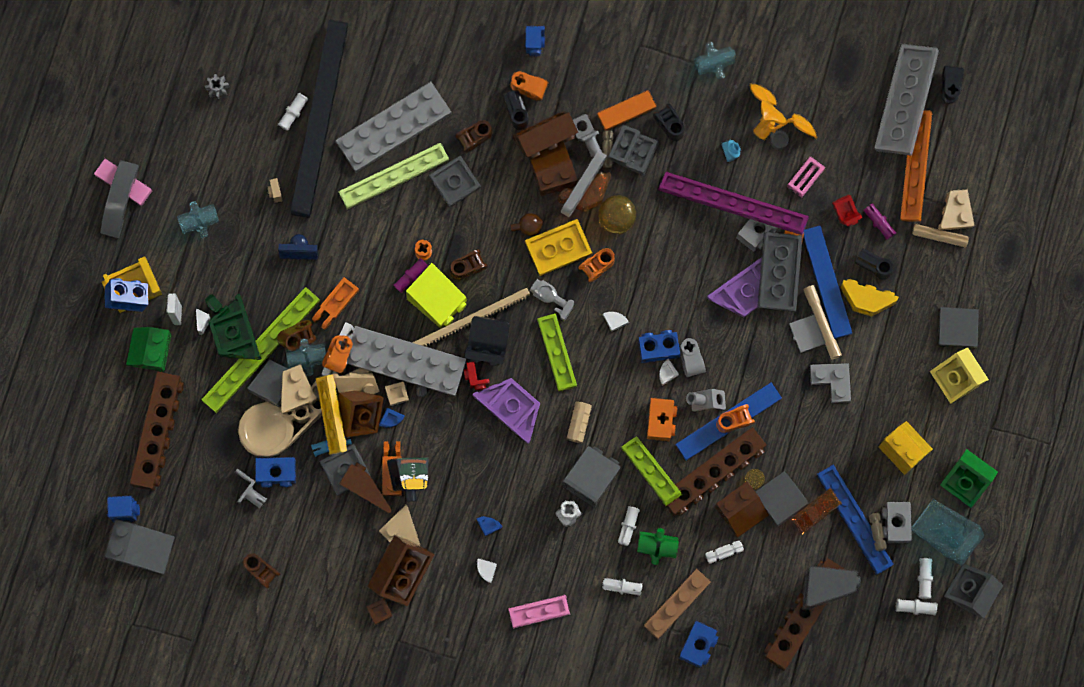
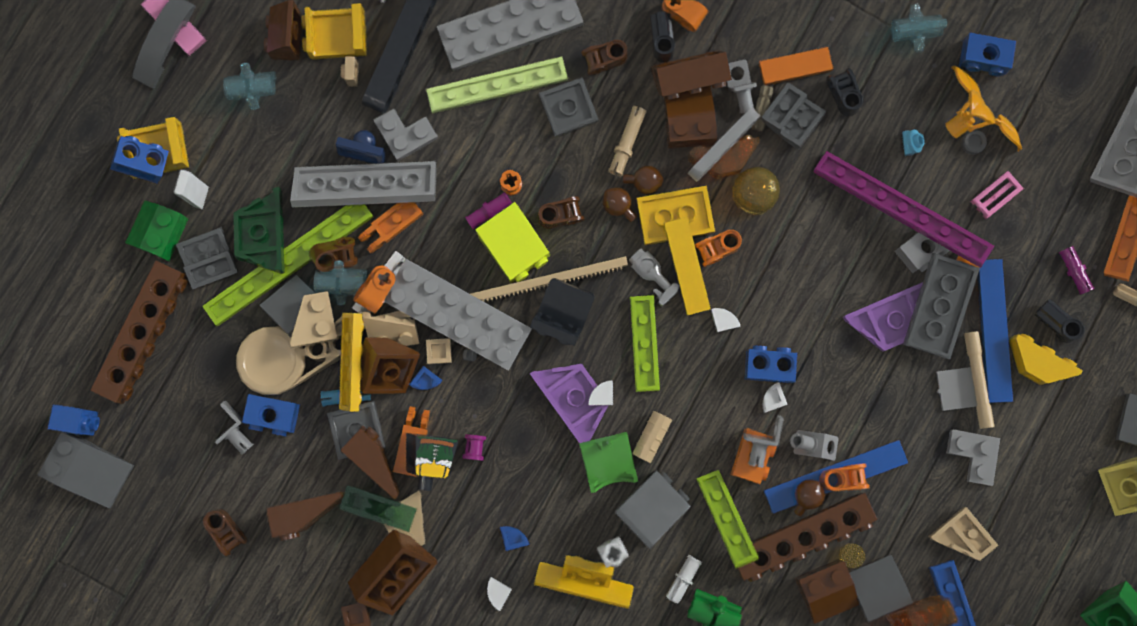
camera: 20 degrees right, 5 degrees up
white slope [196,309,211,335] -> none
dark green tile [205,294,223,313] -> none
red bracket [463,362,490,391] -> none
light grey piece [679,338,706,377] -> none
red bracket [832,194,862,226] -> none
yellow slope [879,421,933,475] -> none
none -> dark grey slope [176,227,238,289]
none -> reddish brown slope [264,0,302,61]
none -> reddish brown slope [266,492,348,541]
none -> light grey plate [290,161,437,207]
none -> yellow panel [301,3,366,59]
none -> clear green slope [339,485,417,532]
none -> light grey plate [374,109,438,161]
none -> magenta bush [462,434,486,461]
none -> yellow bracket [534,555,634,608]
none -> bright green piece [579,432,638,493]
none -> white tile [589,381,613,405]
none -> reddish brown piece [603,187,637,222]
none -> tan pin [608,106,647,177]
none -> yellow tile [663,217,710,315]
none -> light grey bracket [743,415,783,467]
none -> reddish brown piece [794,480,825,516]
none -> tan wing [928,507,998,561]
none -> blue brick [959,33,1016,76]

